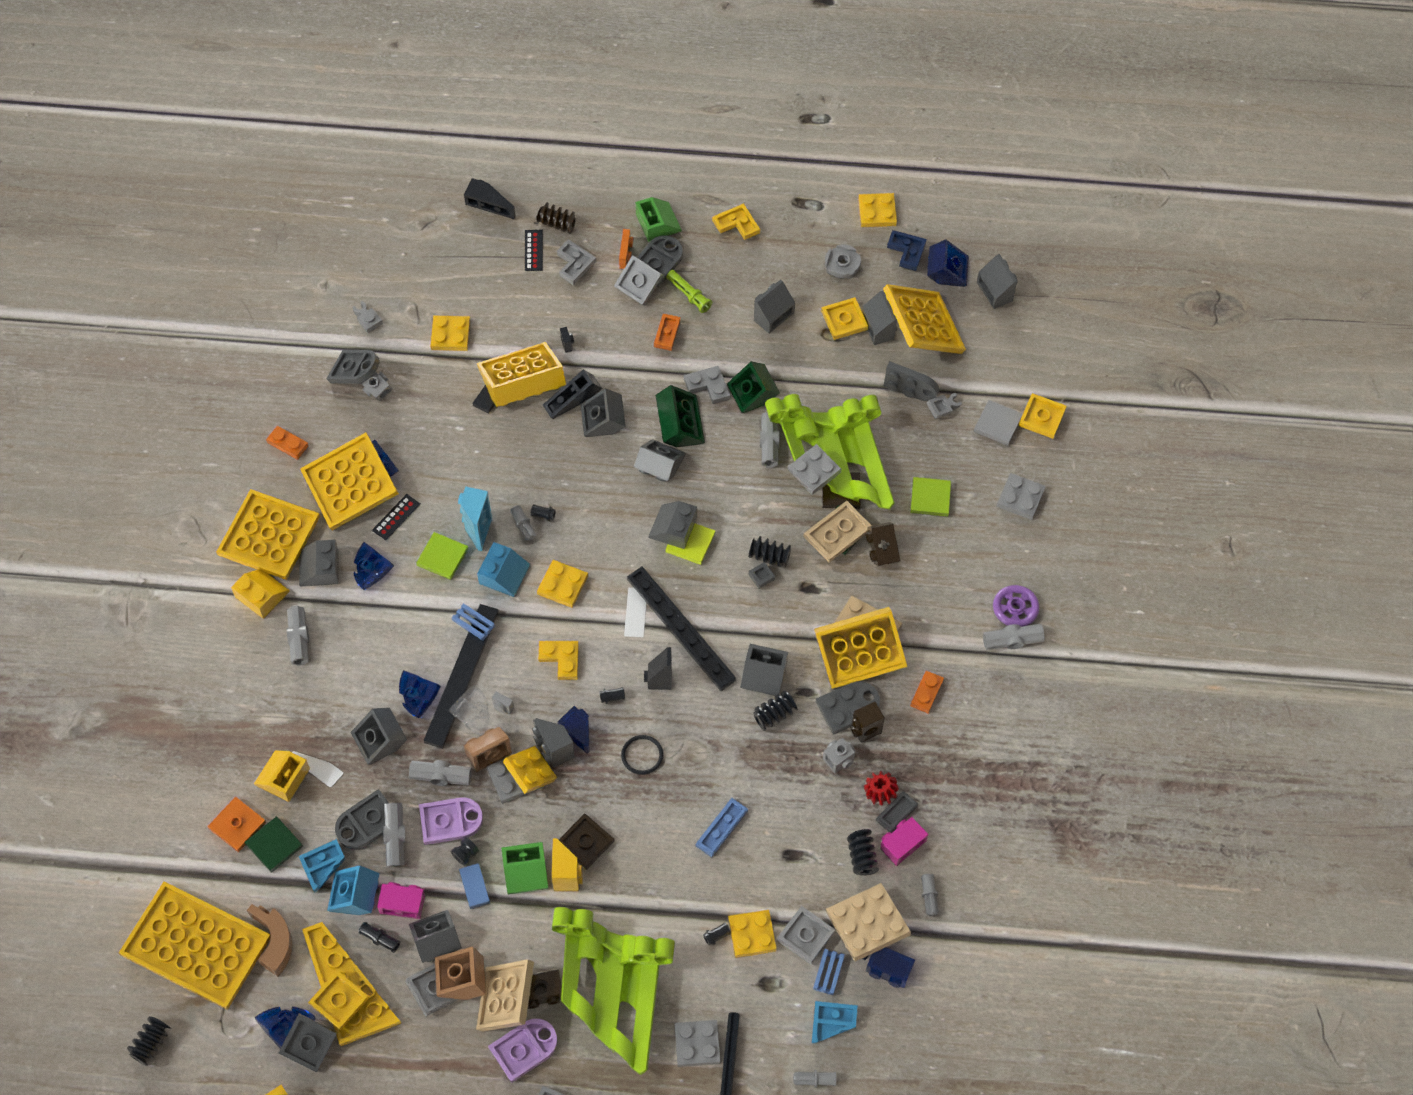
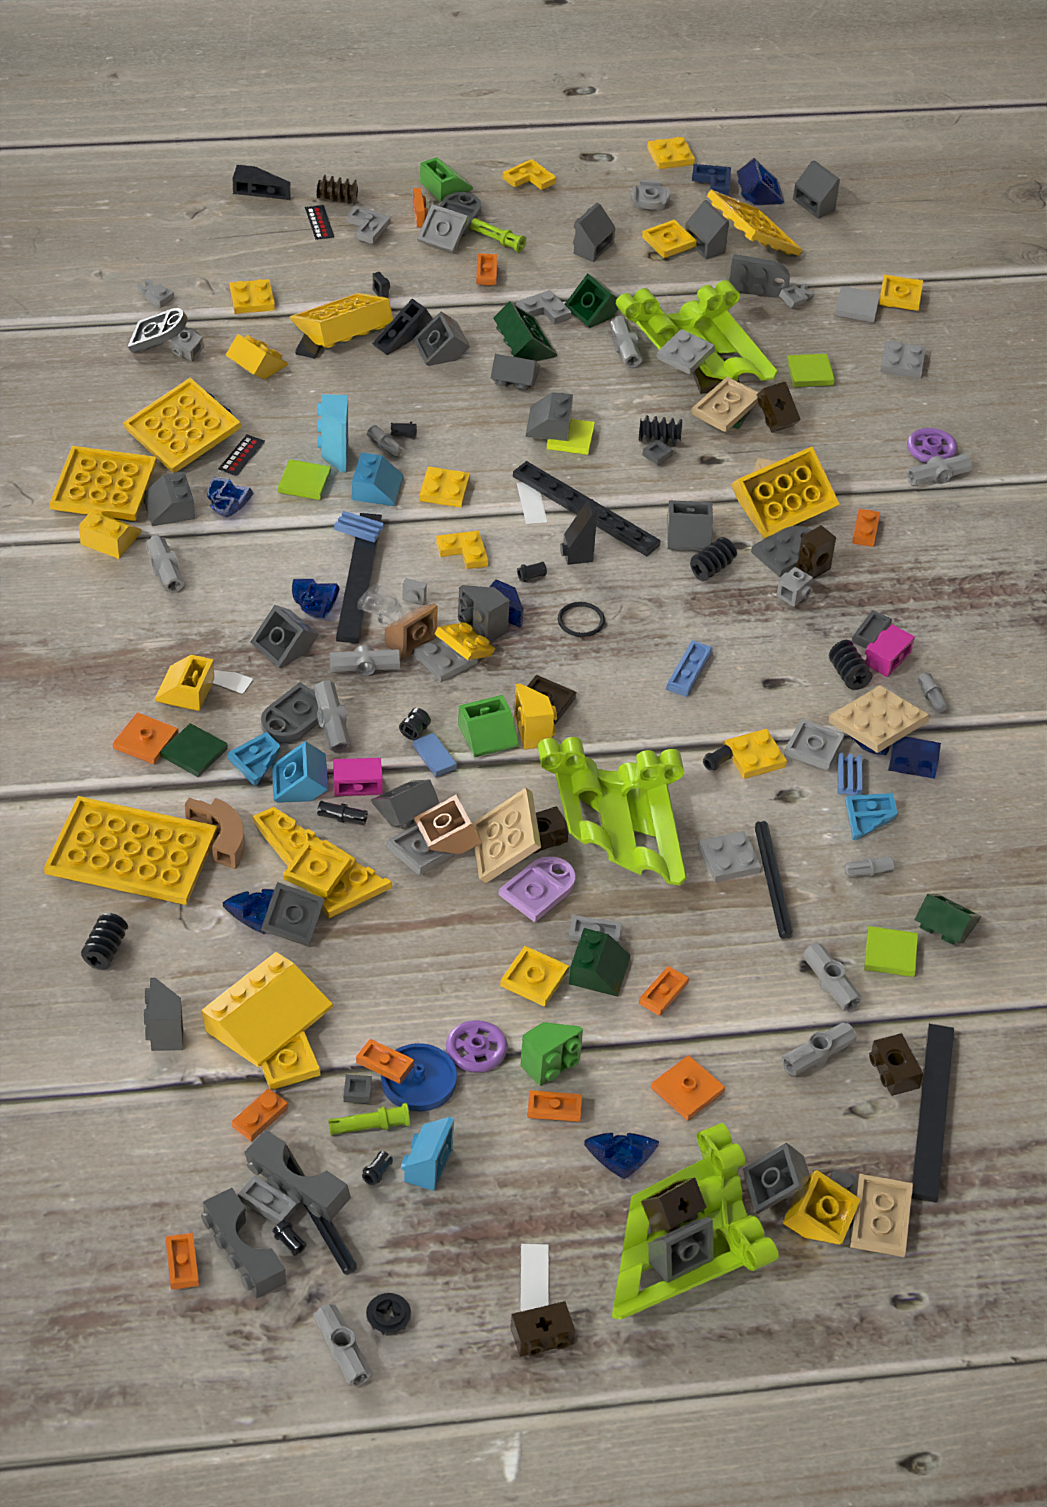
camera: 15 degrees left, 15 degrees down
orange plate [266,426,308,460] -> none
lavender plate [419,798,483,845] -> none
red gear [864,771,899,806] -> none
none -> yellow slope [226,334,288,379]

